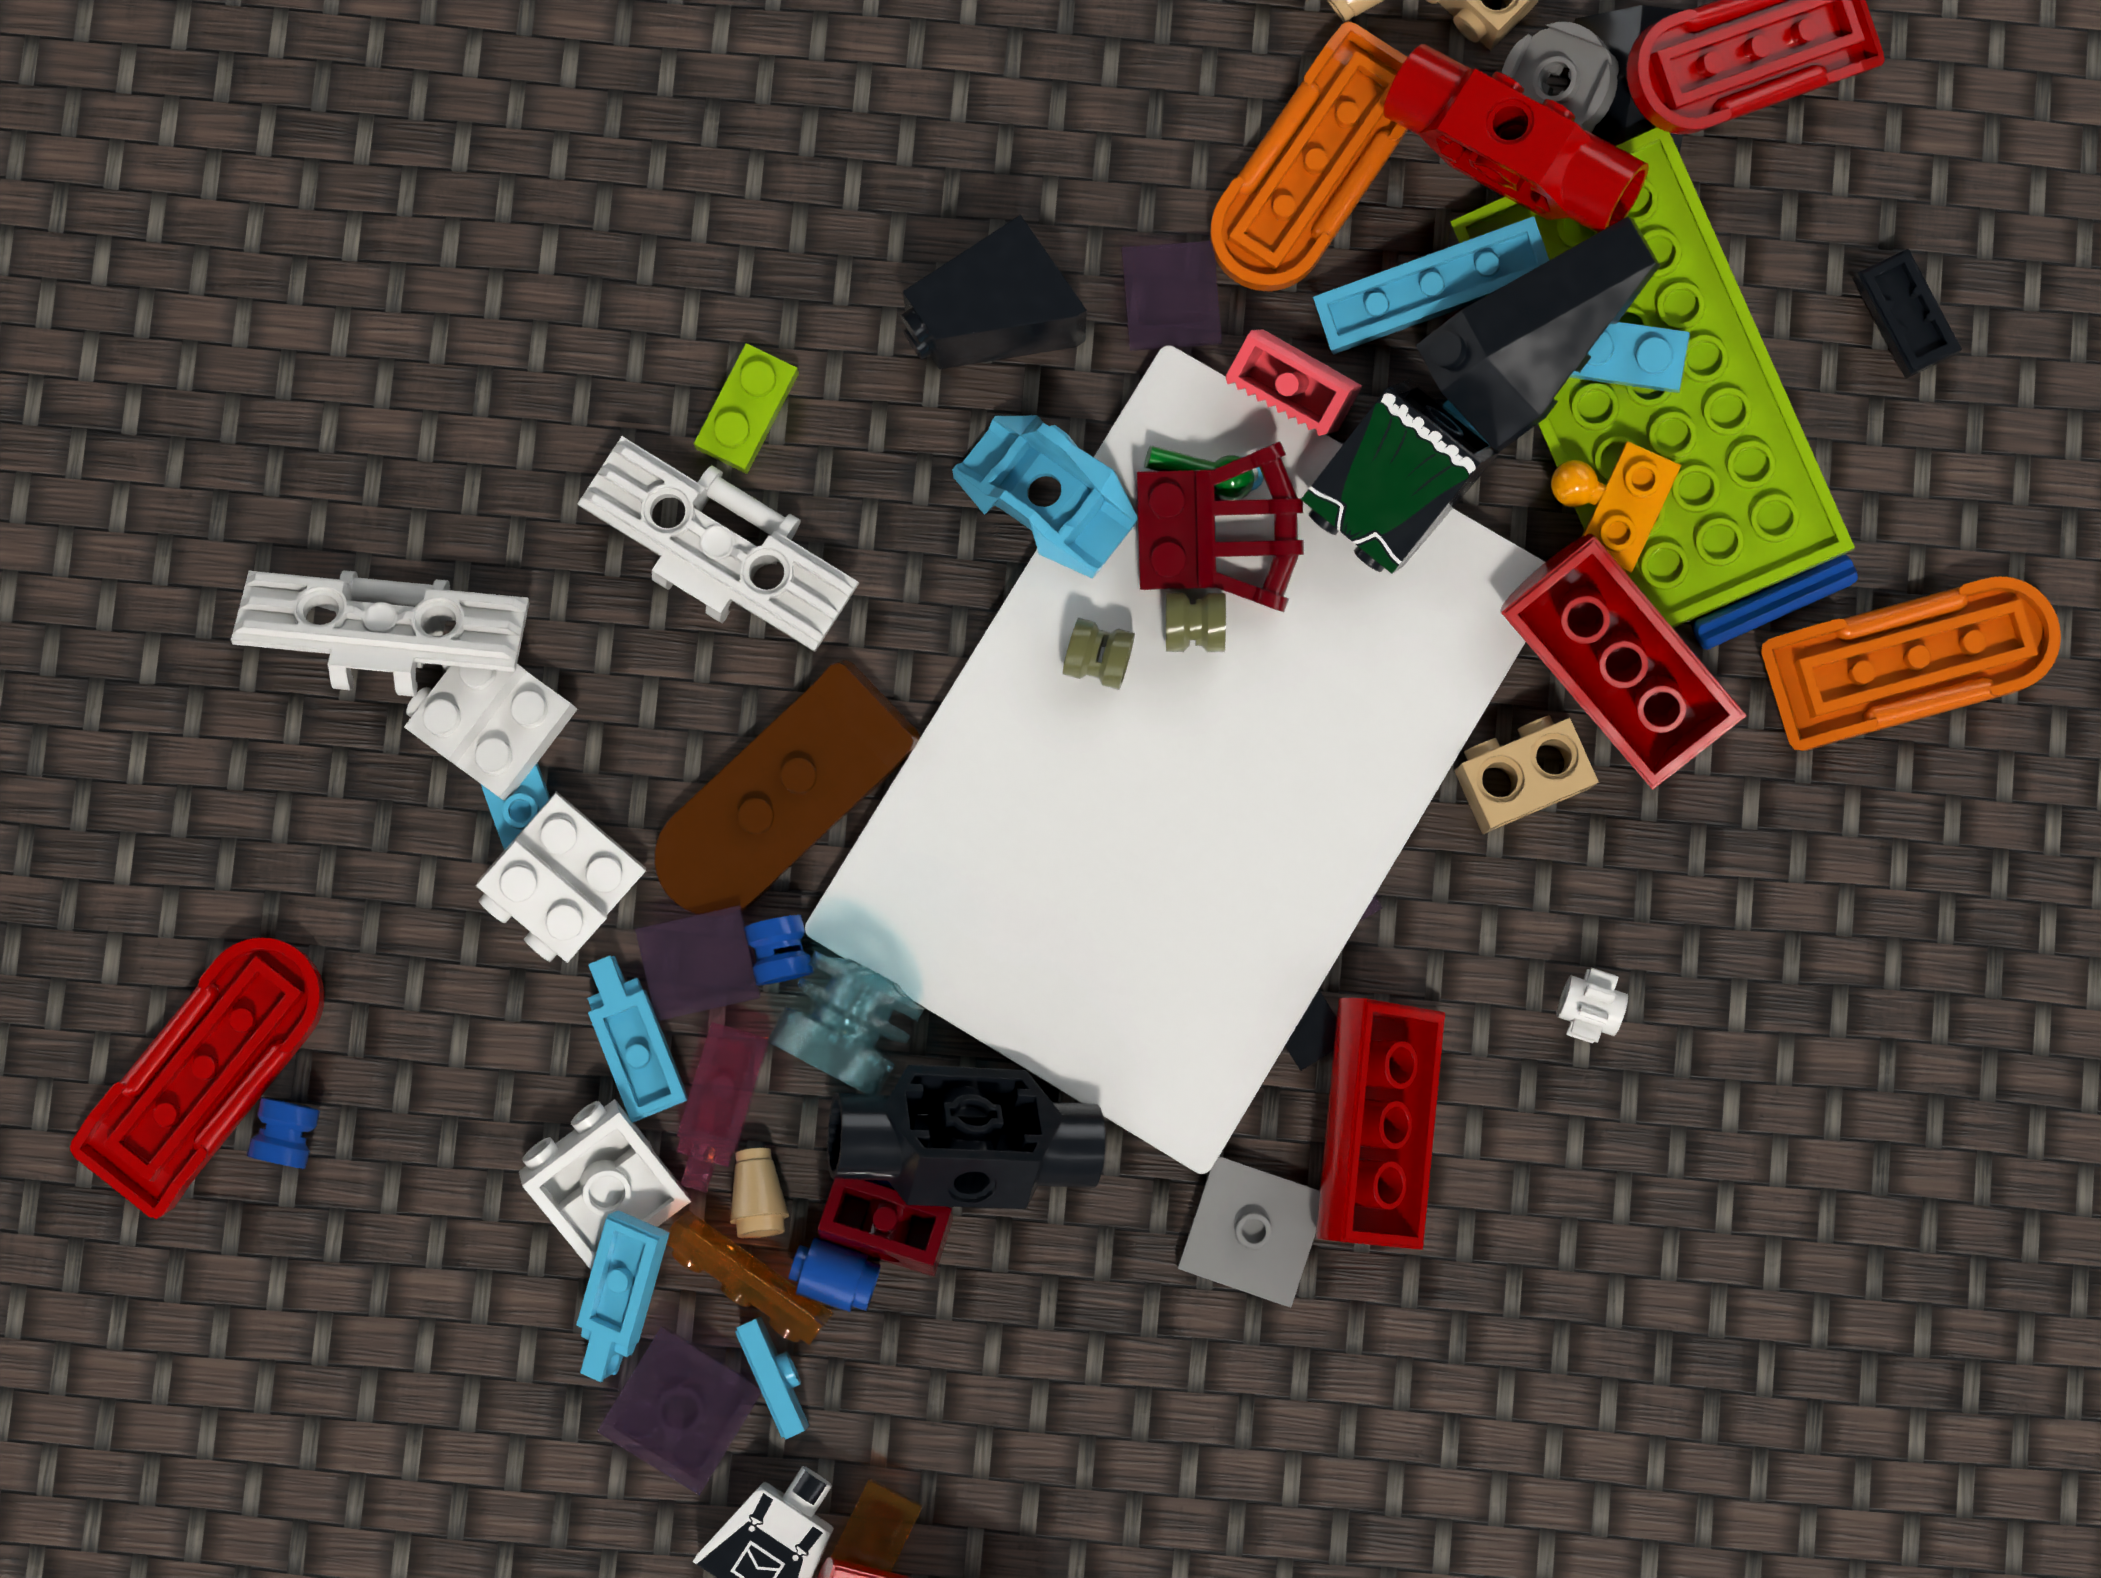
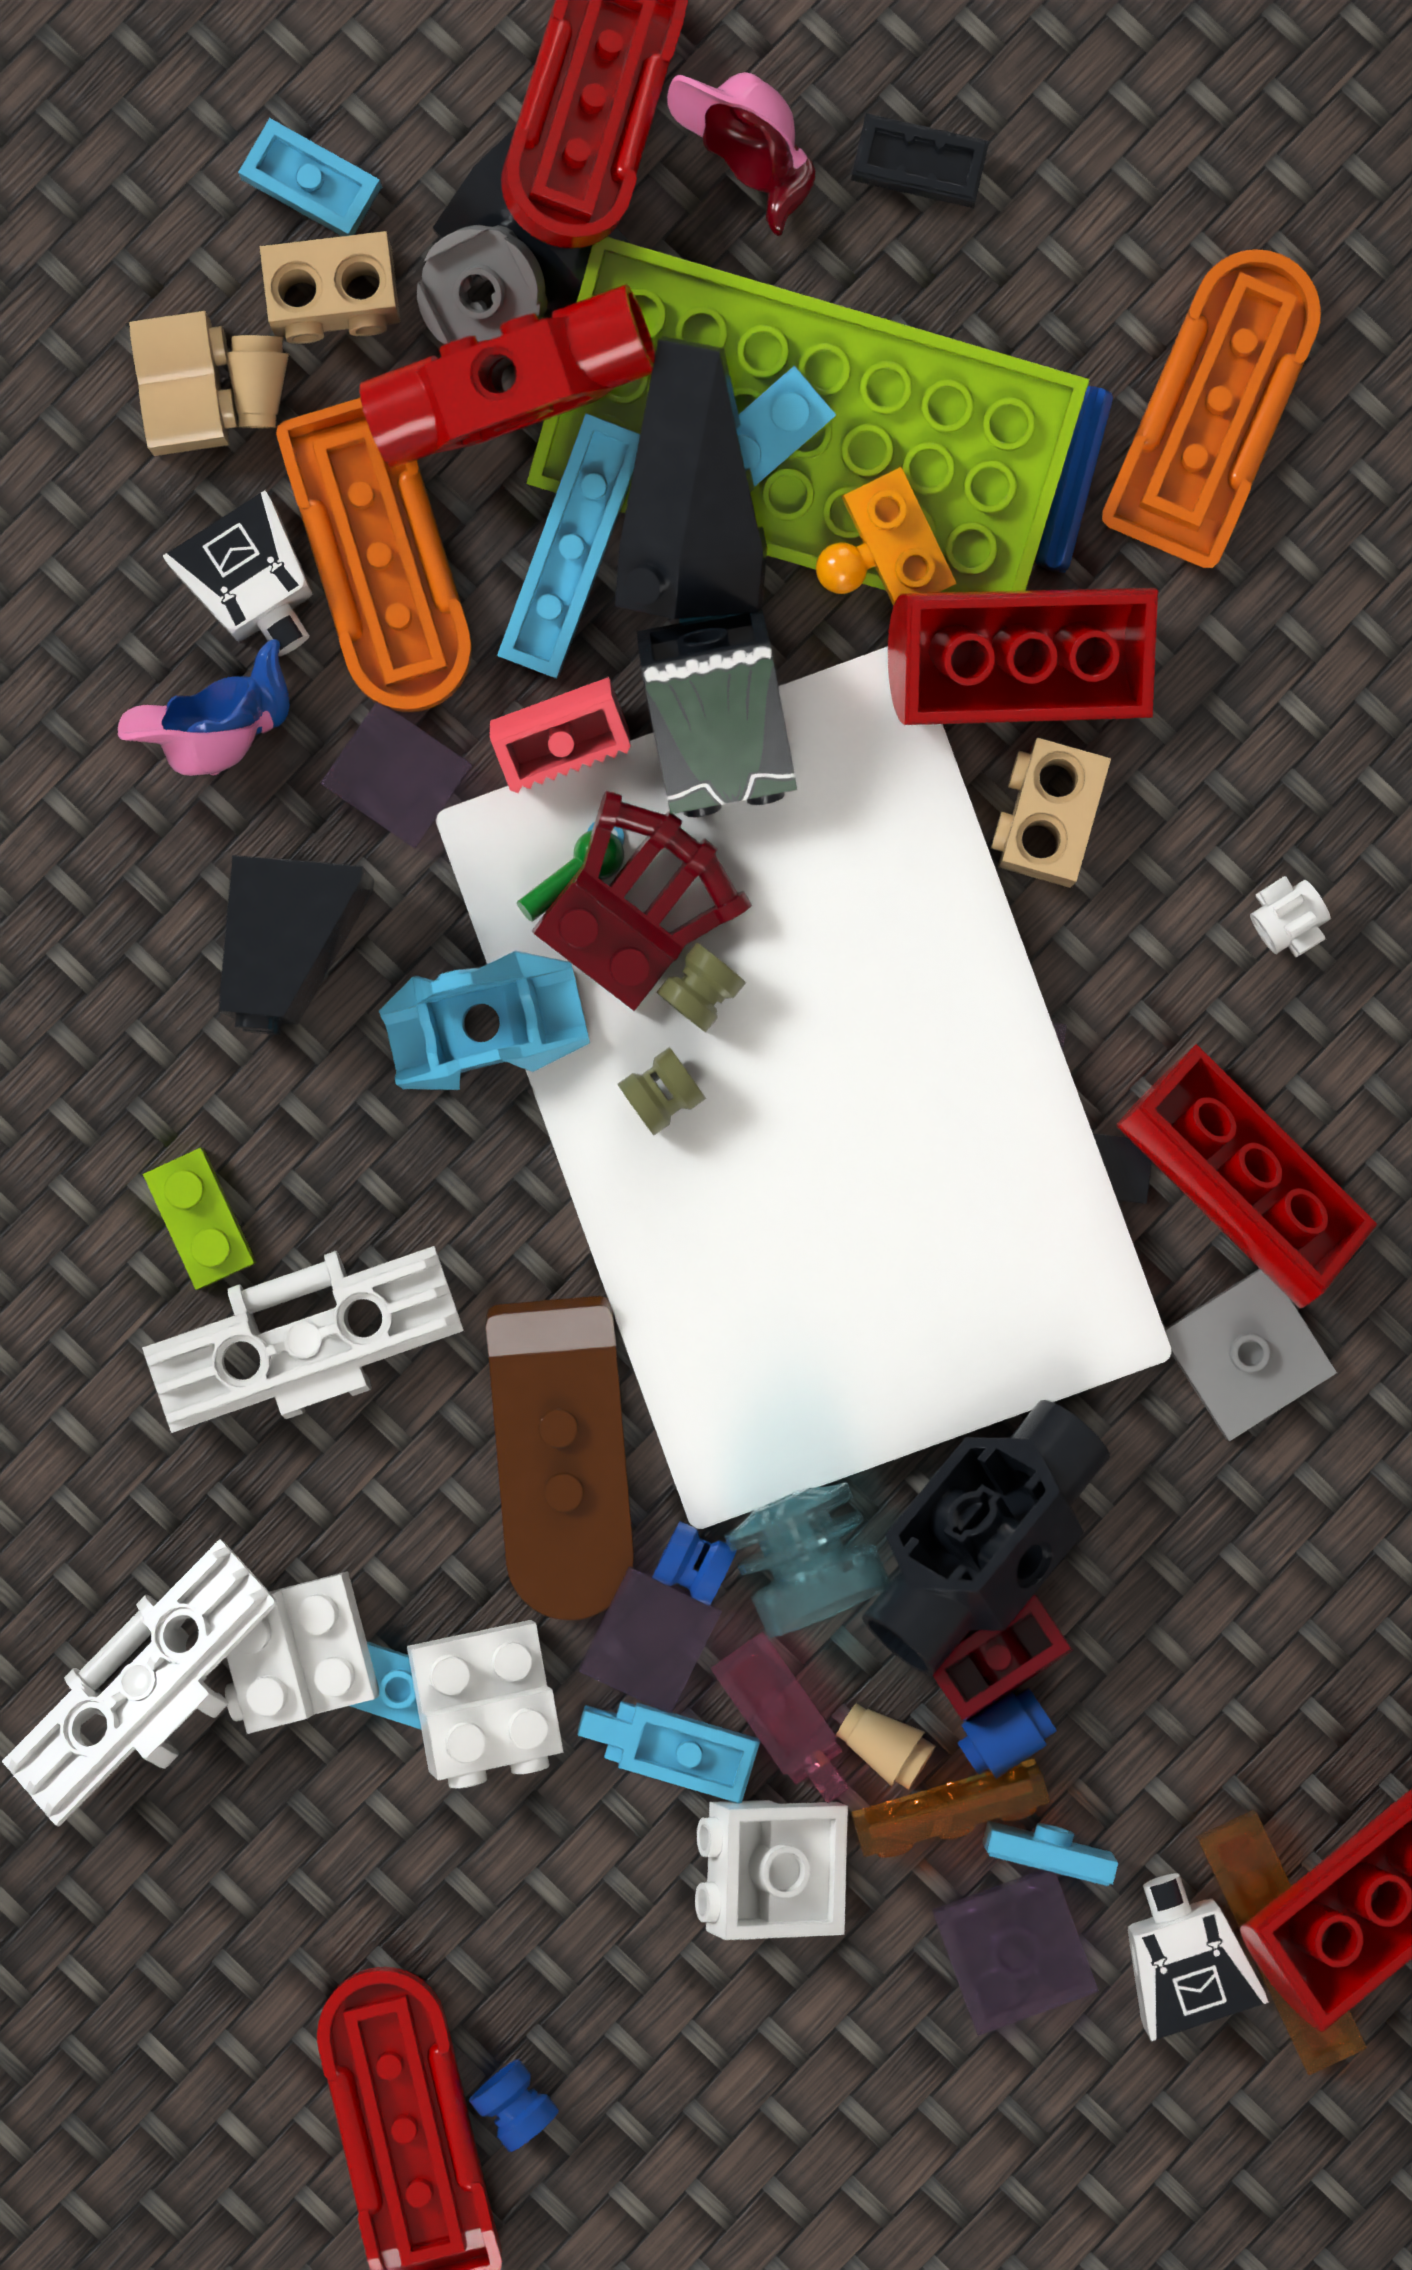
camera: 50 degrees left, 5 degrees up
medium azure hinge [576,1210,670,1382] -> none
none -> hair [118,639,289,776]
none -> torso [163,490,313,657]
none -> hair [667,73,815,236]

